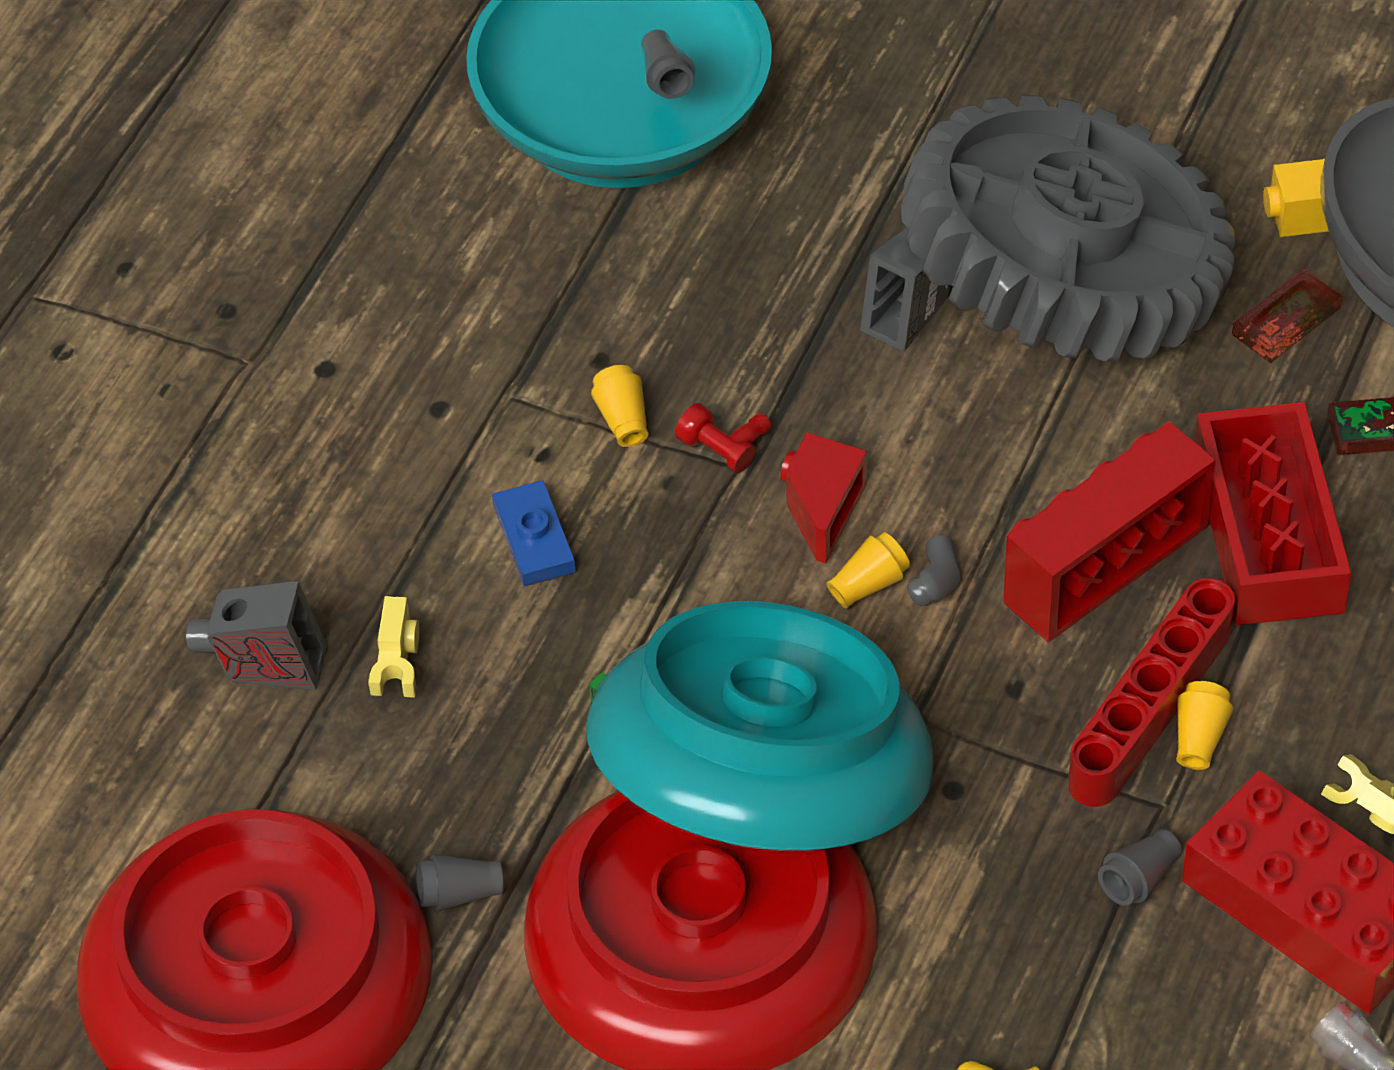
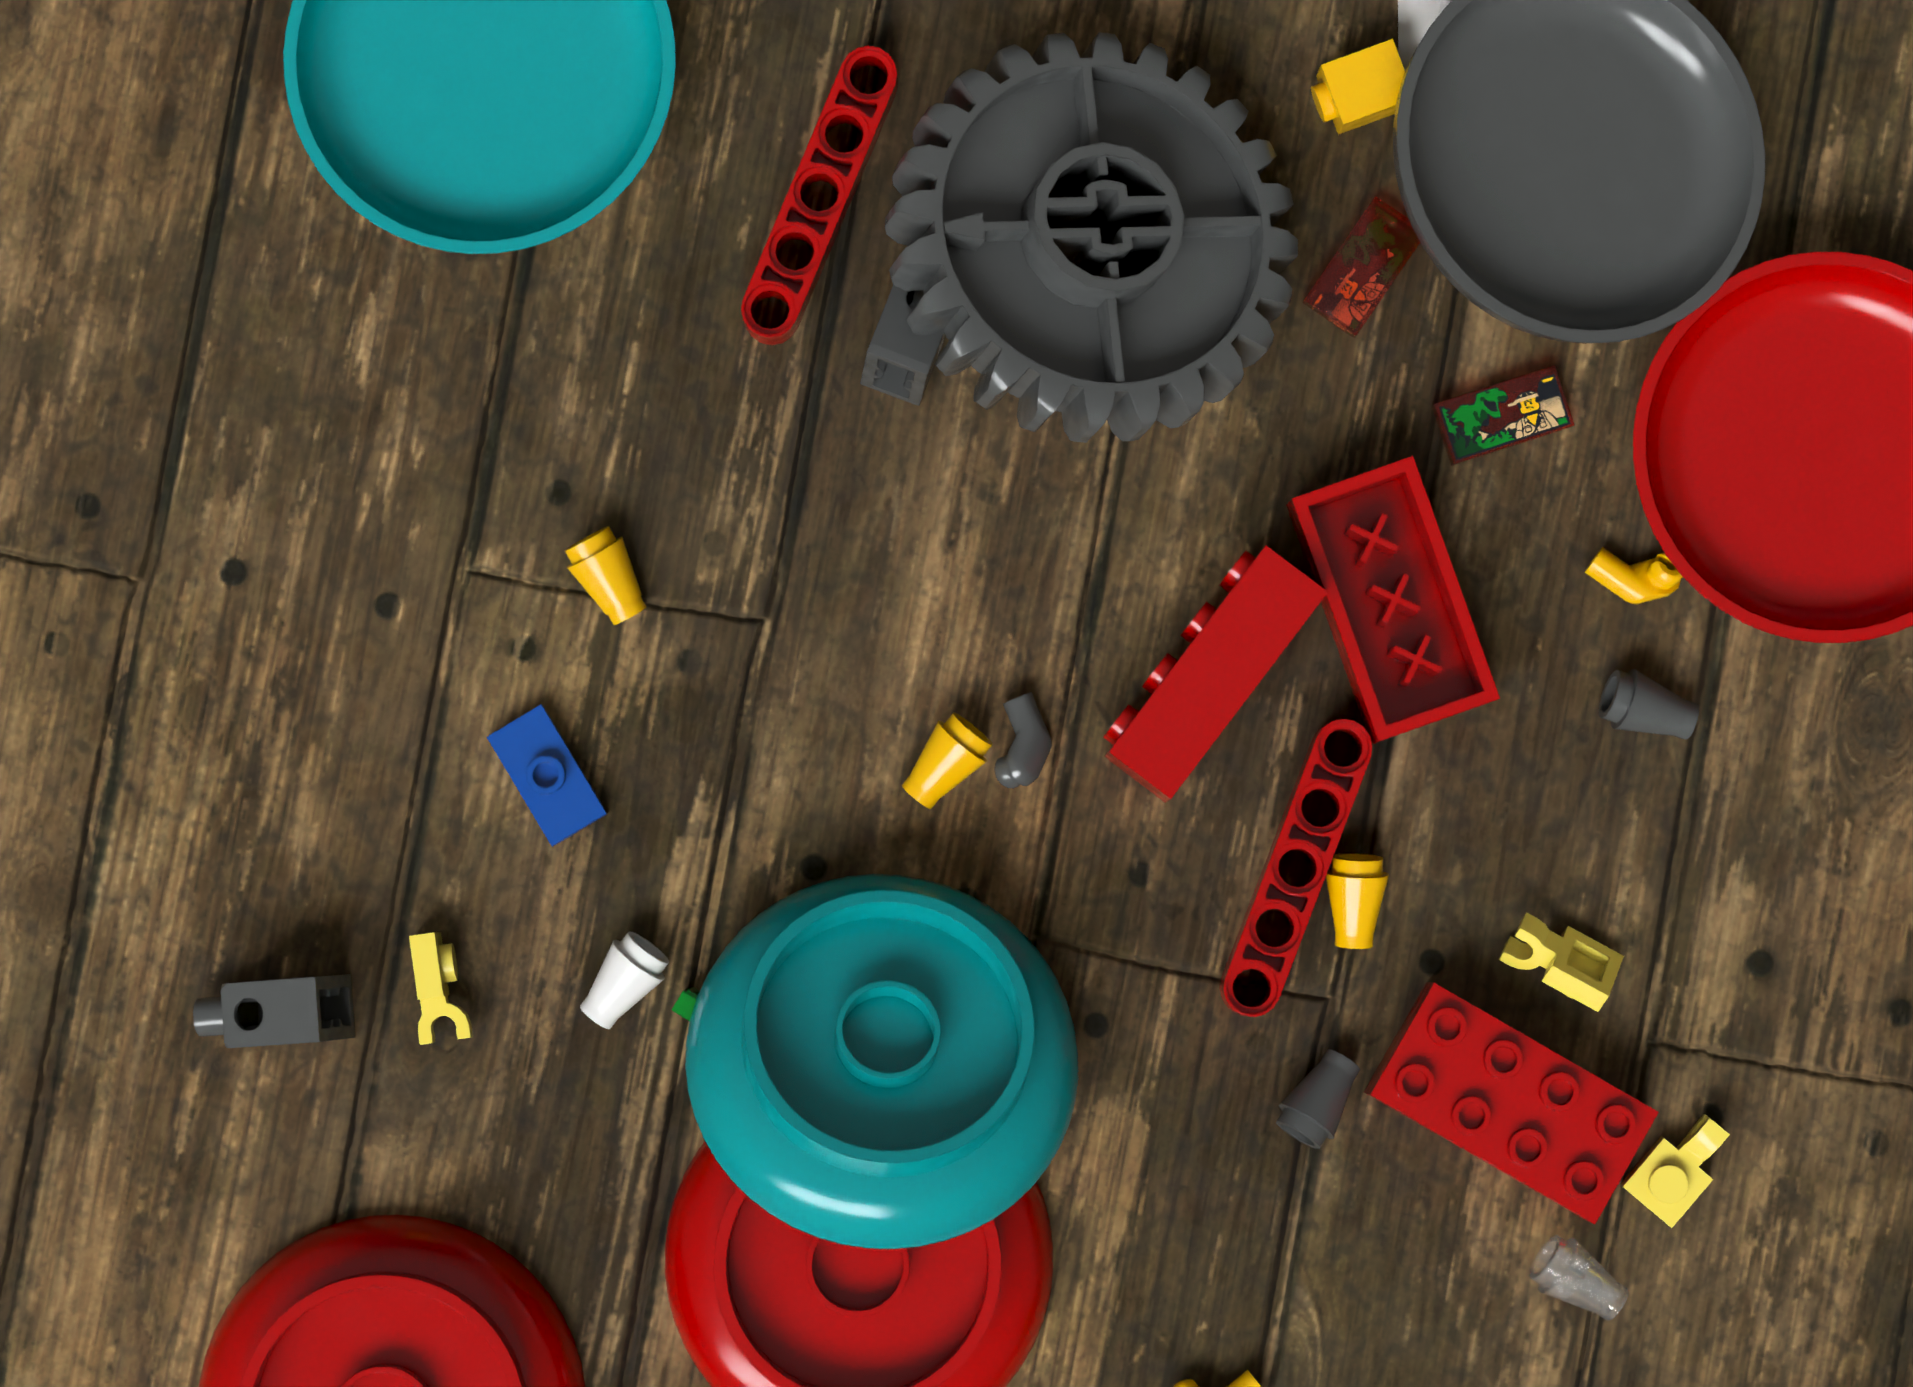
camera: 20 degrees left, 35 degrees up
dark grey cone [416,854,503,912] -> none
dark grey cone [641,30,695,99] -> none
red piece [675,403,771,473] -> none
red slope [781,432,867,563] -> none
none -> white cone [580,931,669,1029]
none -> red beam [741,46,898,345]

